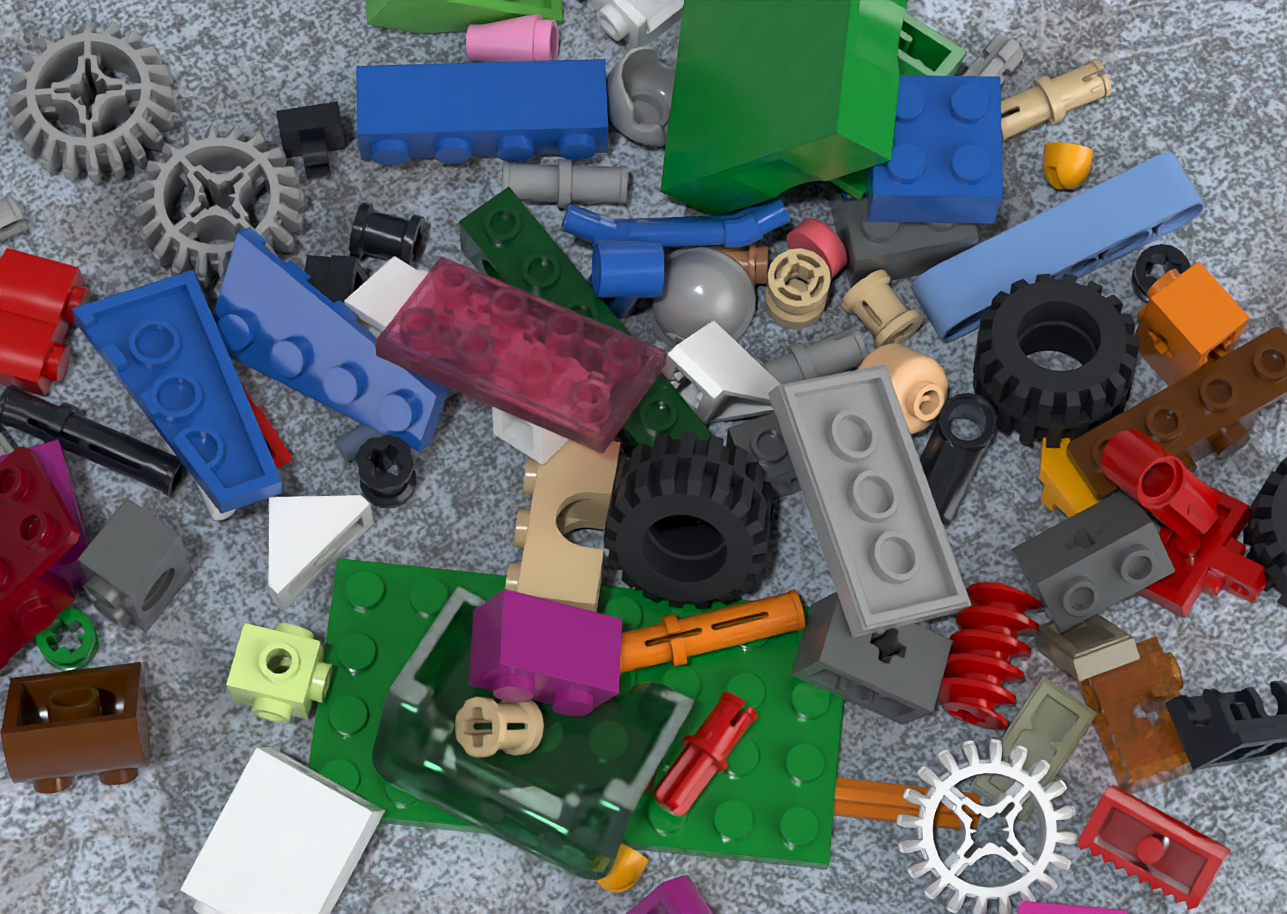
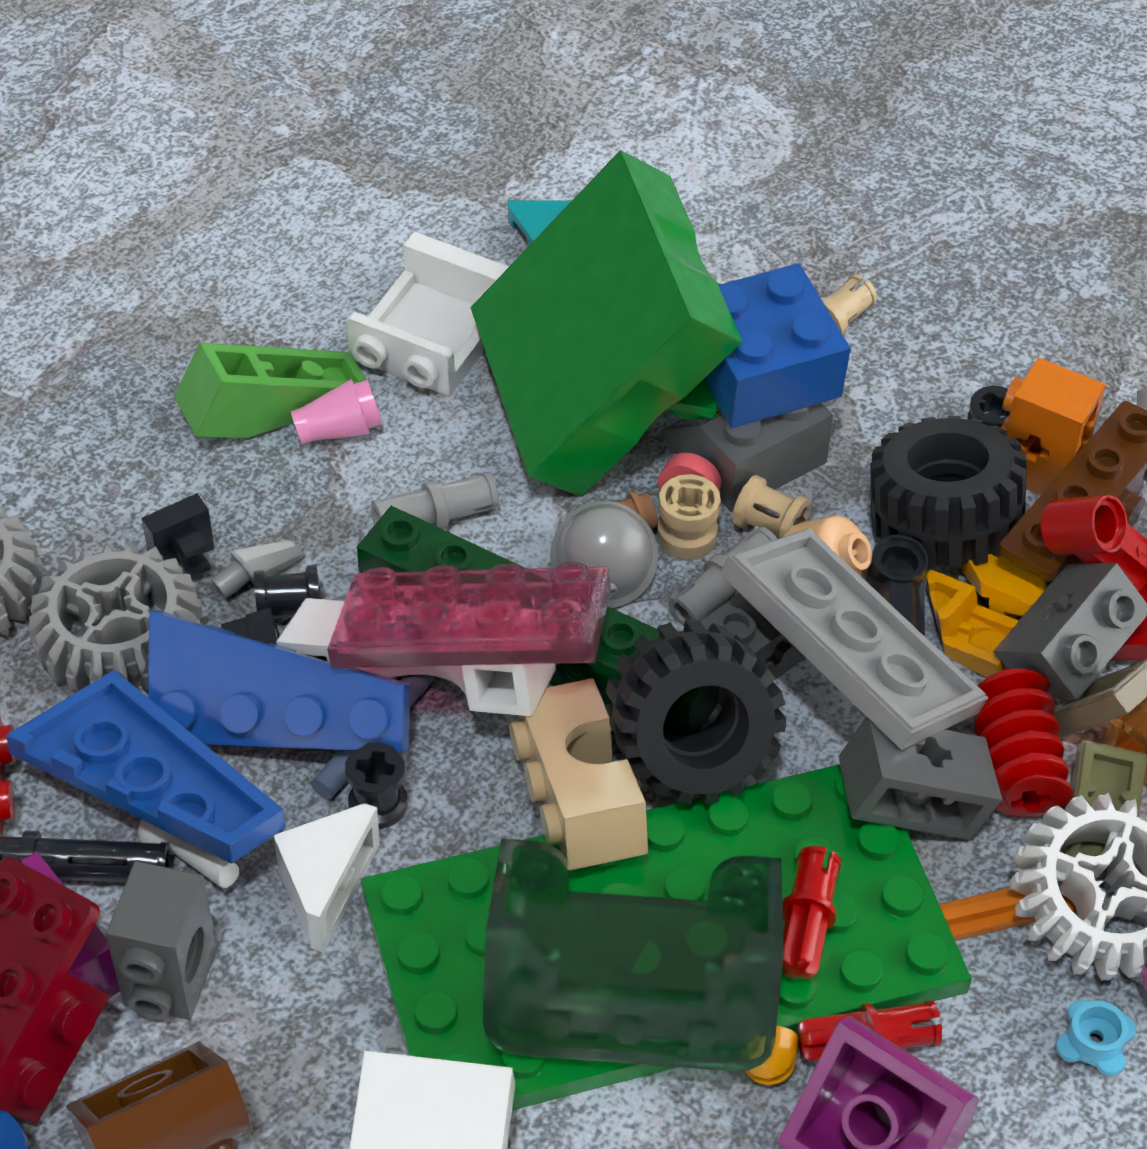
camera: 20 degrees left, 20 degrees down
green bush [36,607,99,671] -> none
yellowish green brick [226,623,332,723] -> none
blue brick [356,59,608,165] -> none
tan bush [455,696,544,757] -> none
magenta brick [469,589,622,716] -> none
blue piece [561,197,791,248] -> none
blue piece [587,240,664,320] -> none
light grey hair [606,45,676,146] -> none
orange pin [620,589,805,675] -> none
white slope [661,320,781,426] -> none
medium blue beam [911,152,1205,342] -> none
light orange hinge [1042,142,1094,189] -> none
none -> light grey bar [211,540,306,599]
none -> red axle [797,1000,942,1062]
none -> light orange slope [926,570,1019,677]

